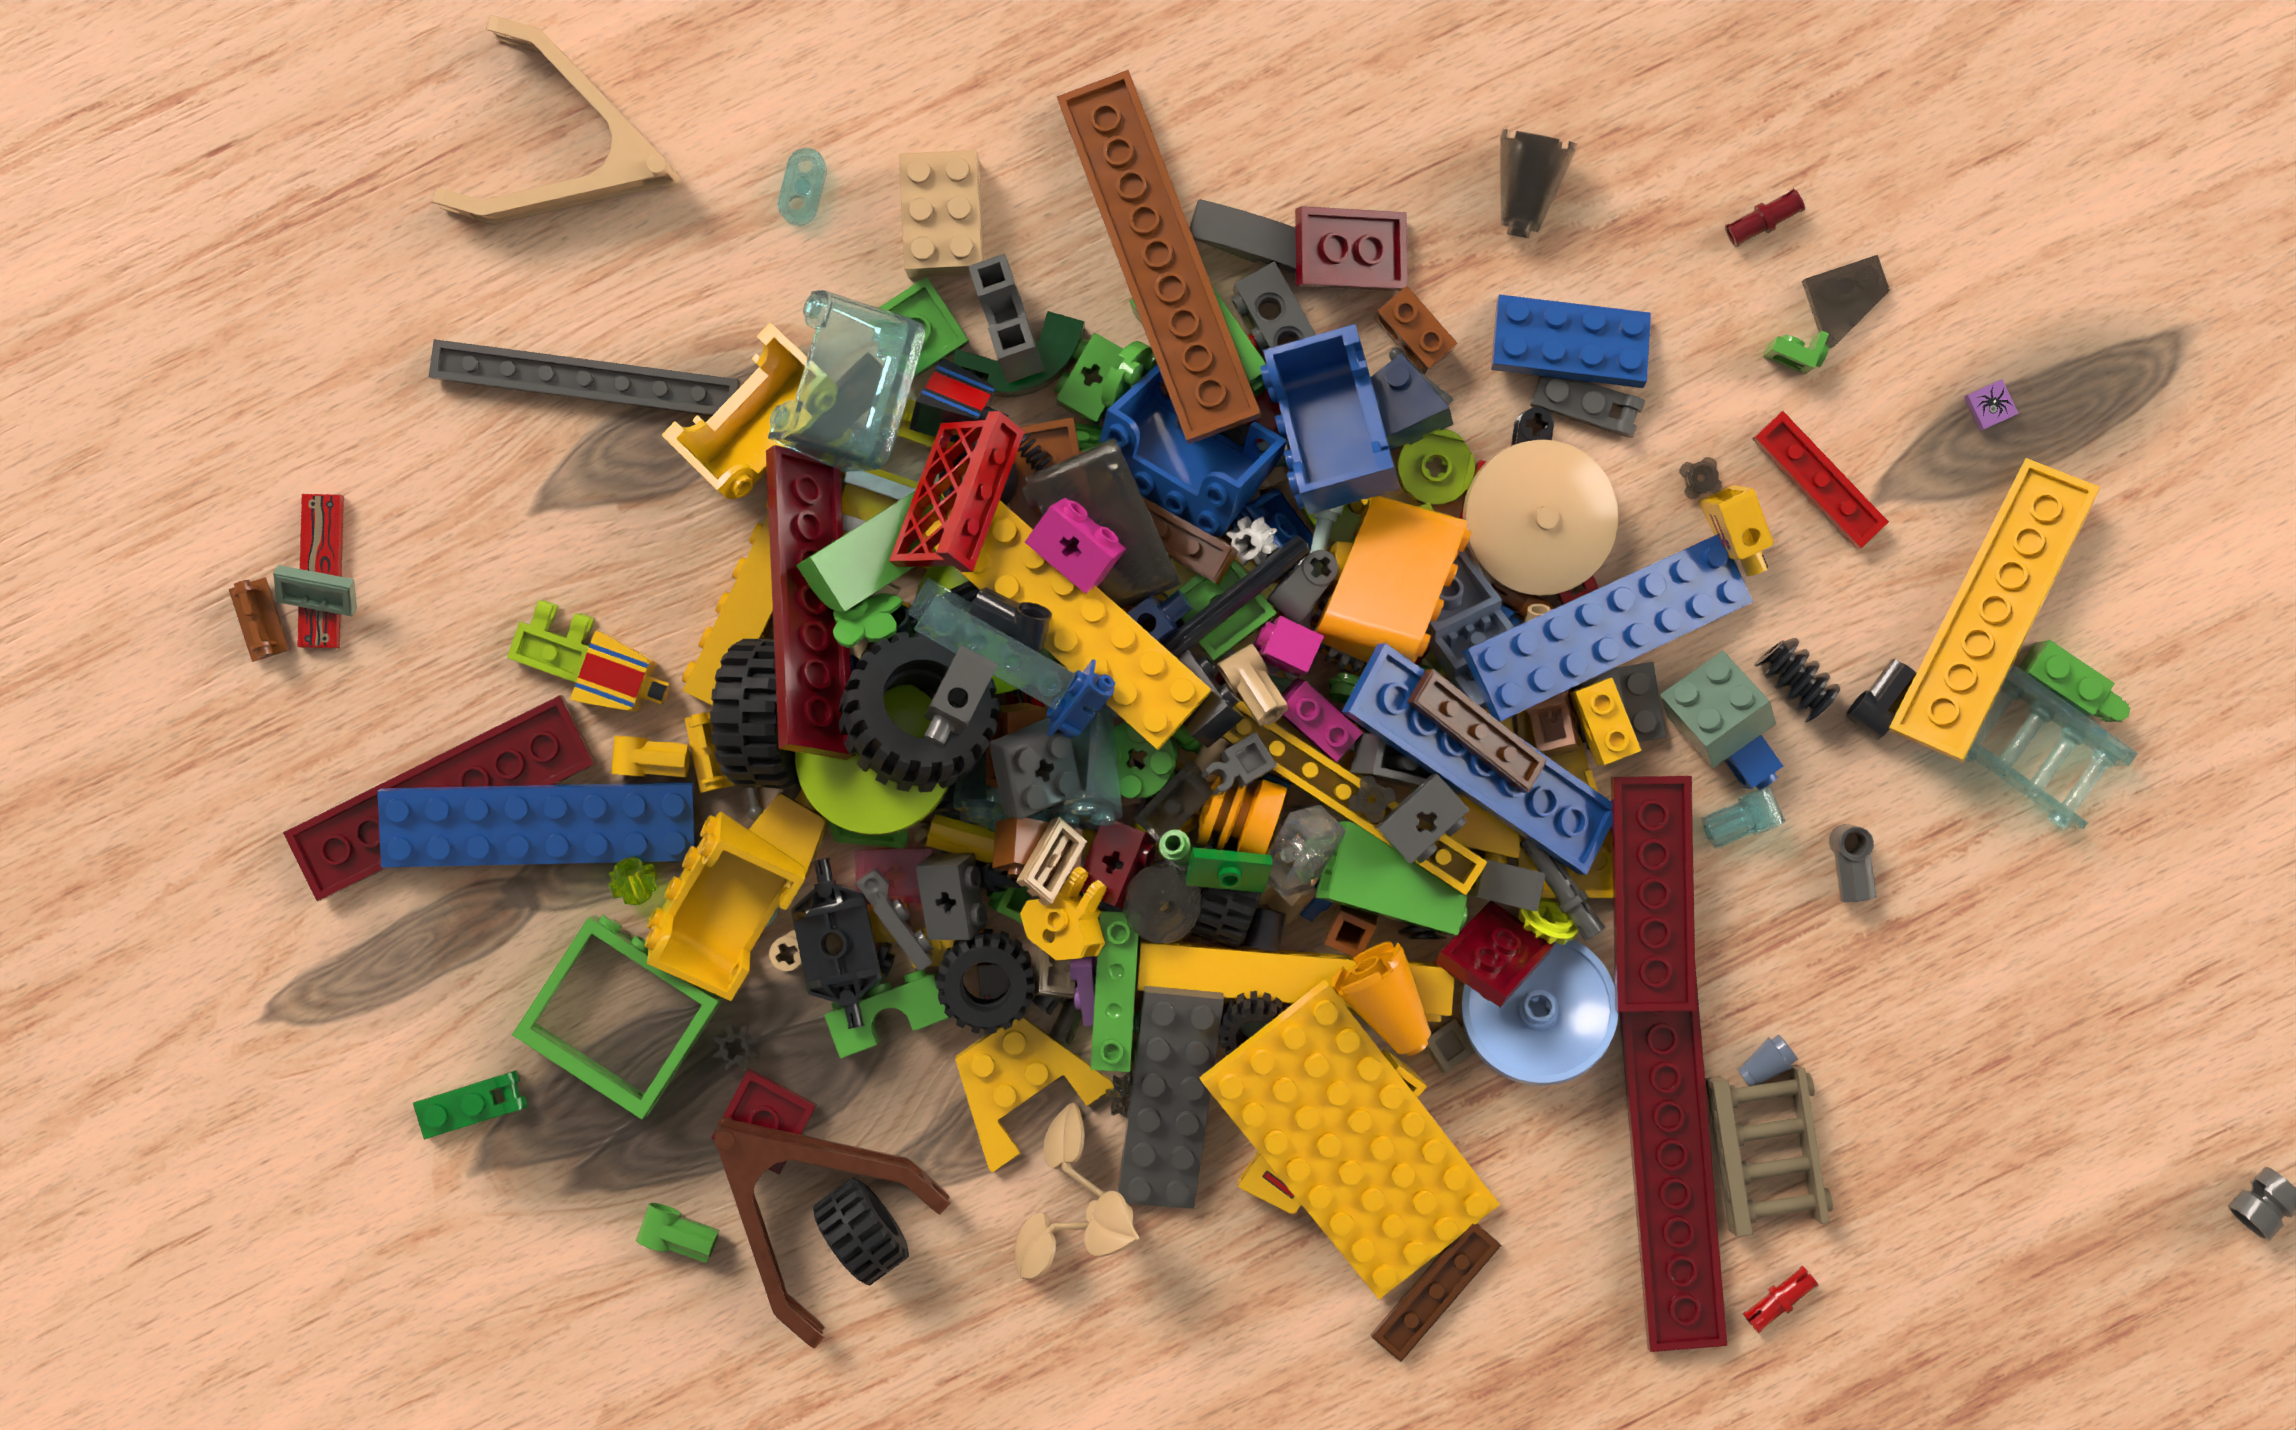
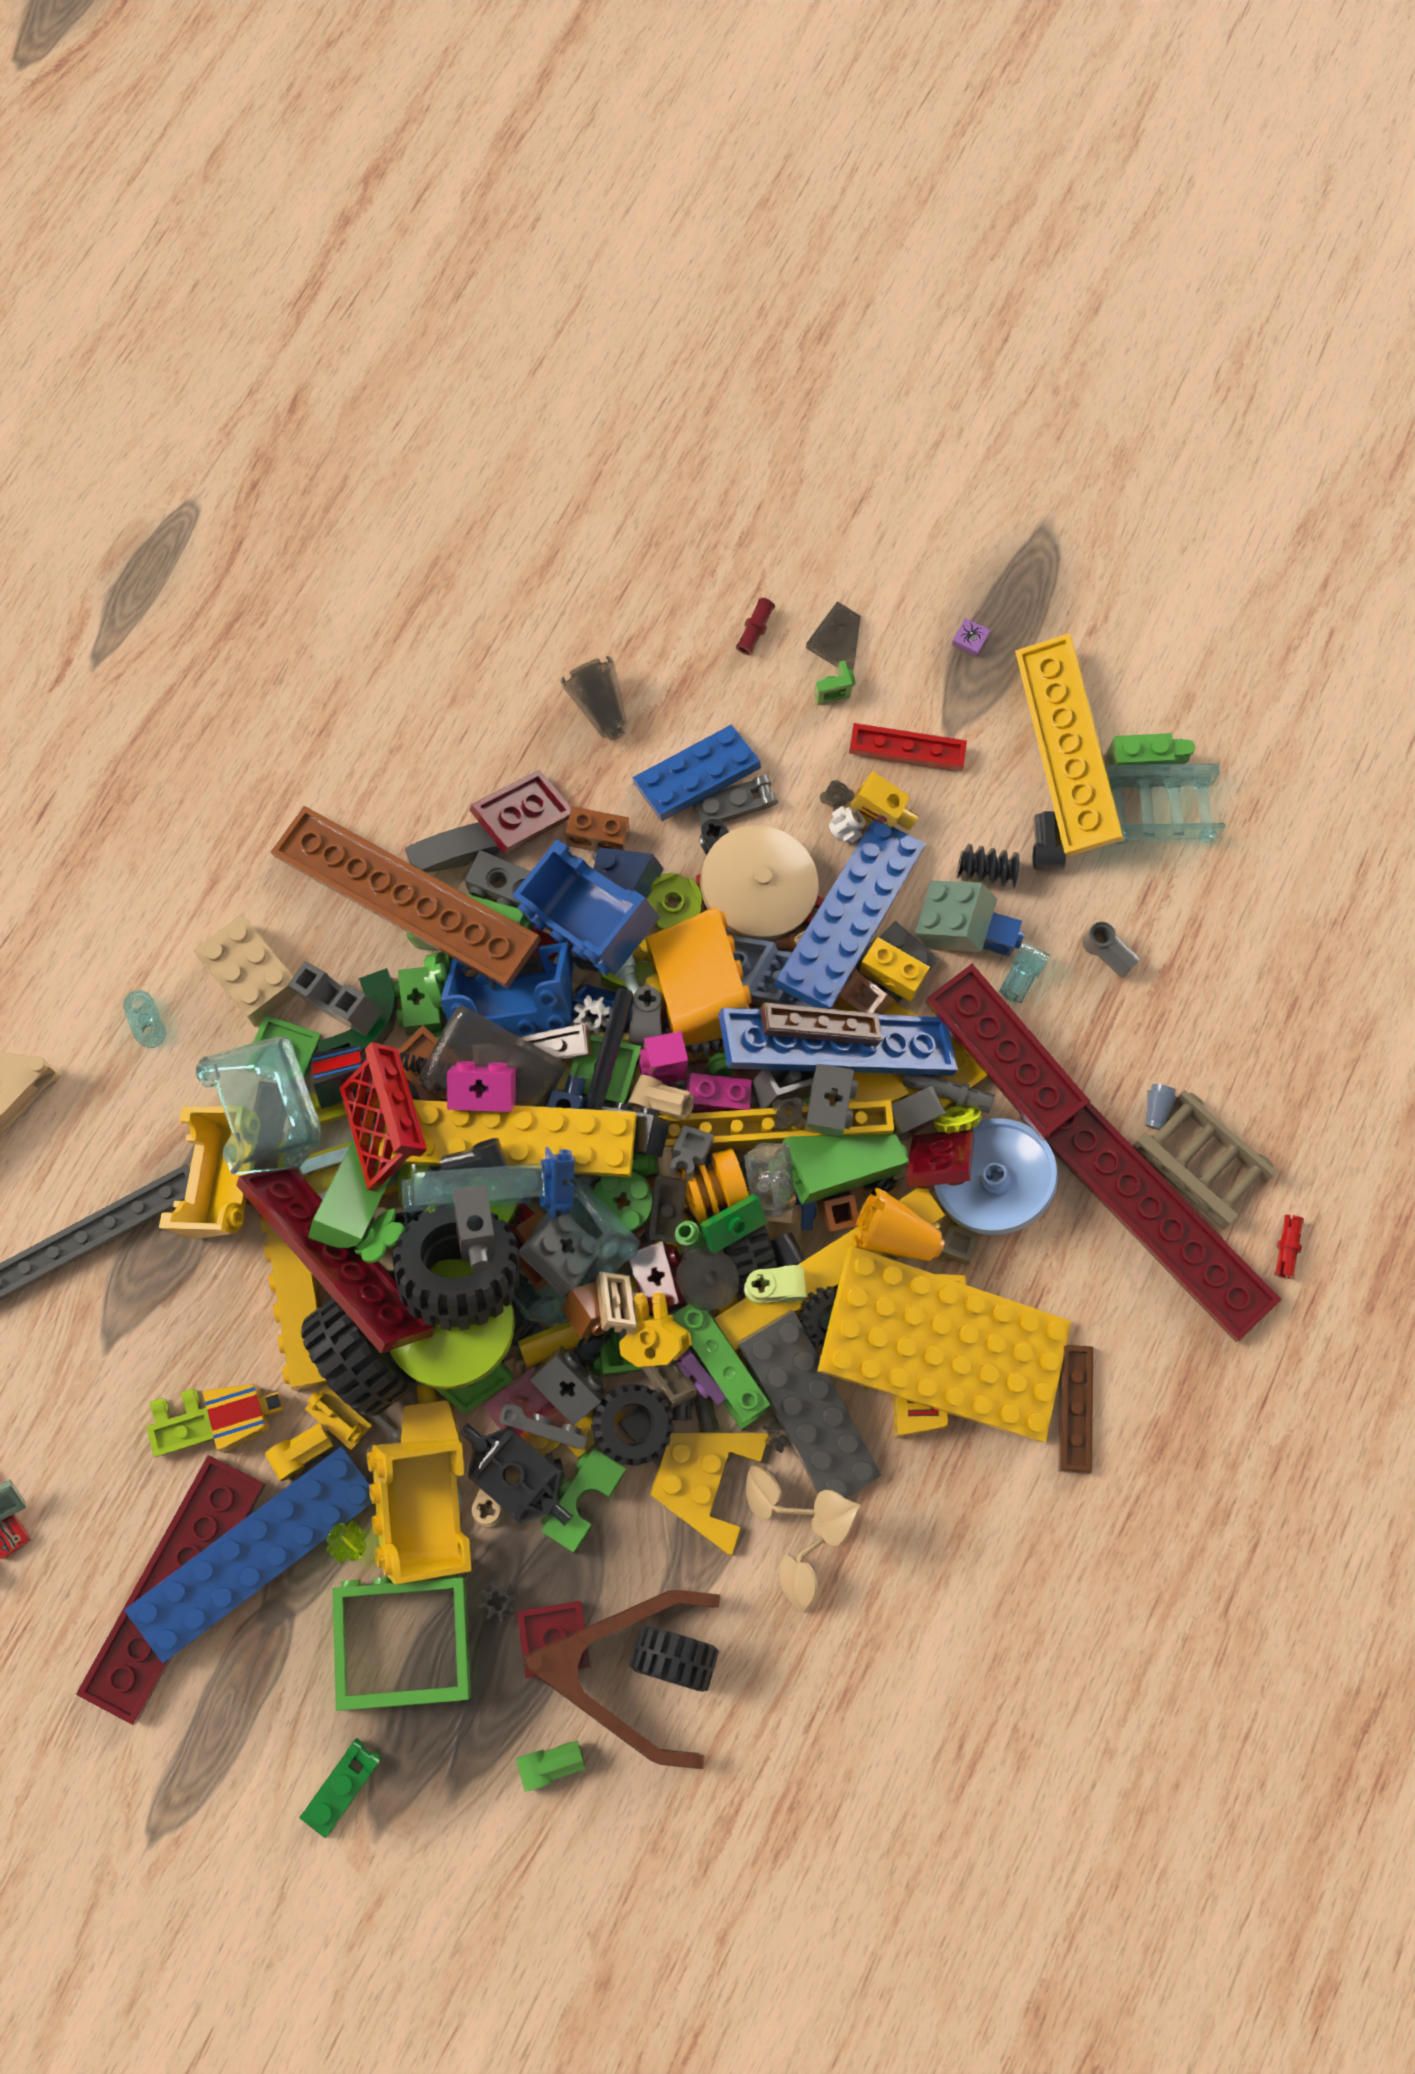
camera: 40 degrees left, 15 degrees down
none -> yellowish green piece [744,1265,807,1304]
none -> white gear [829,806,865,843]

